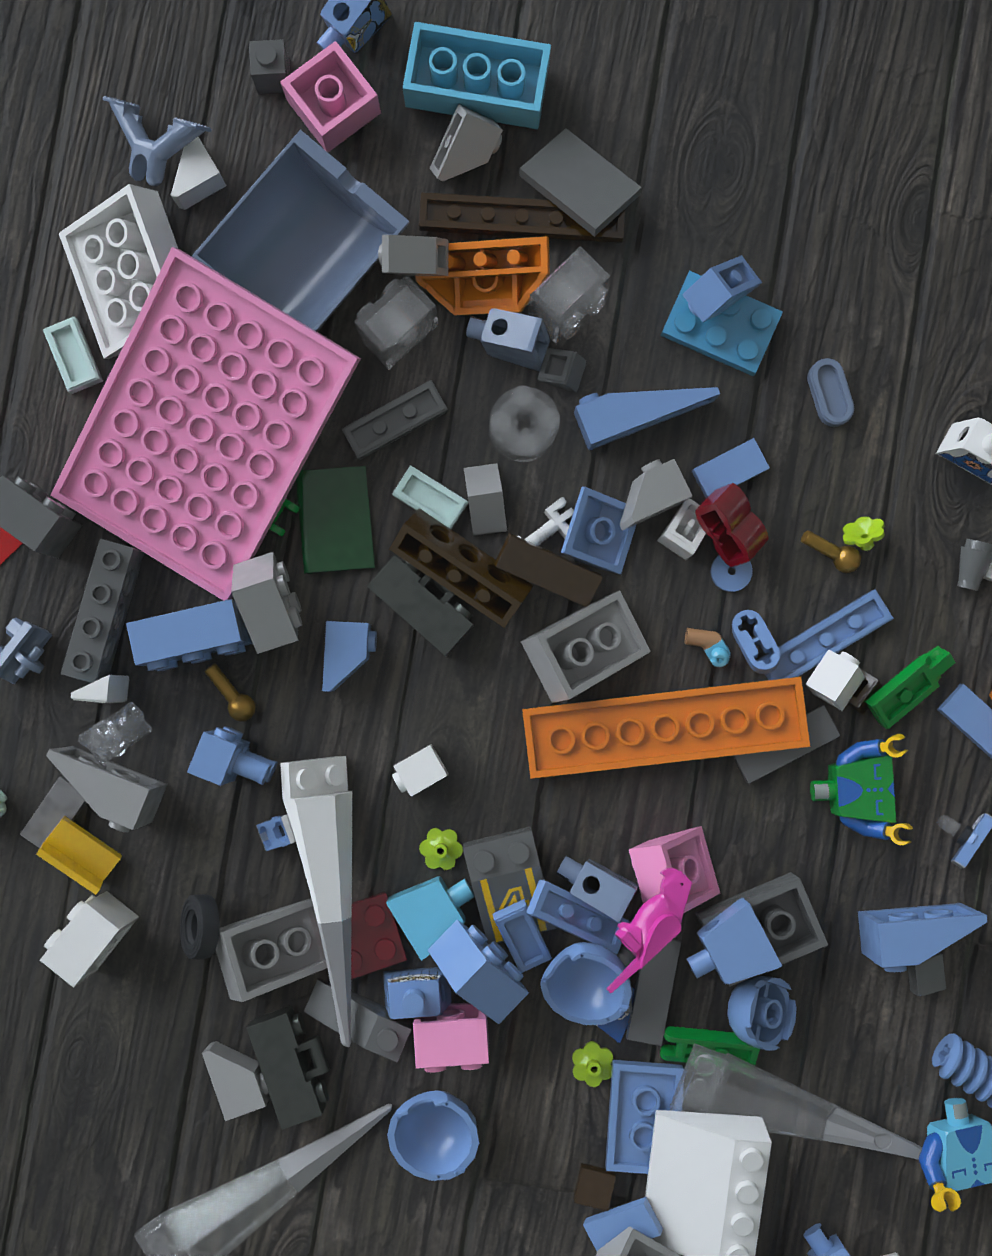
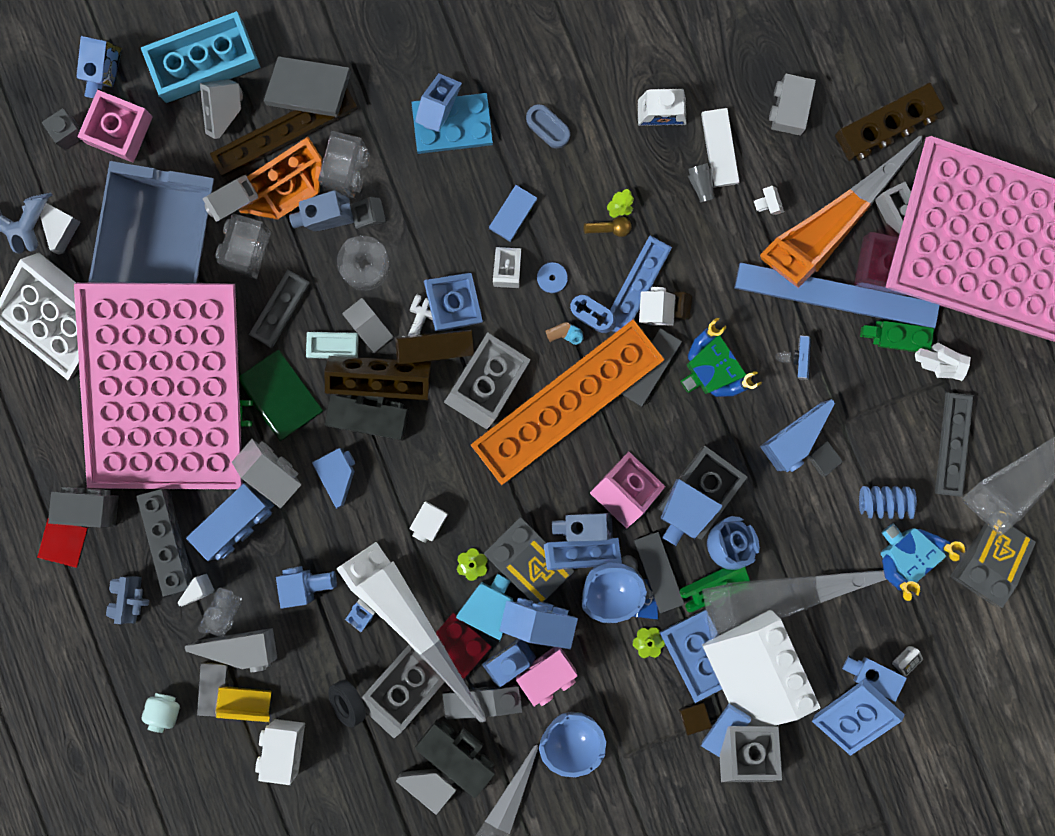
camera: 30 degrees left, 0 degrees up
light aqua tile [43,316,103,394] -> none
pearl gold bar [204,663,256,721] -> none
medium blue tile [492,899,552,973] -> none
medium blue slope [574,387,720,451] -> none
dark pink animal [606,868,692,993] -> none
light grey slope [620,459,692,531] -> none
dark red brick [695,483,769,567] -> none
green hinge [865,646,956,729] -> none

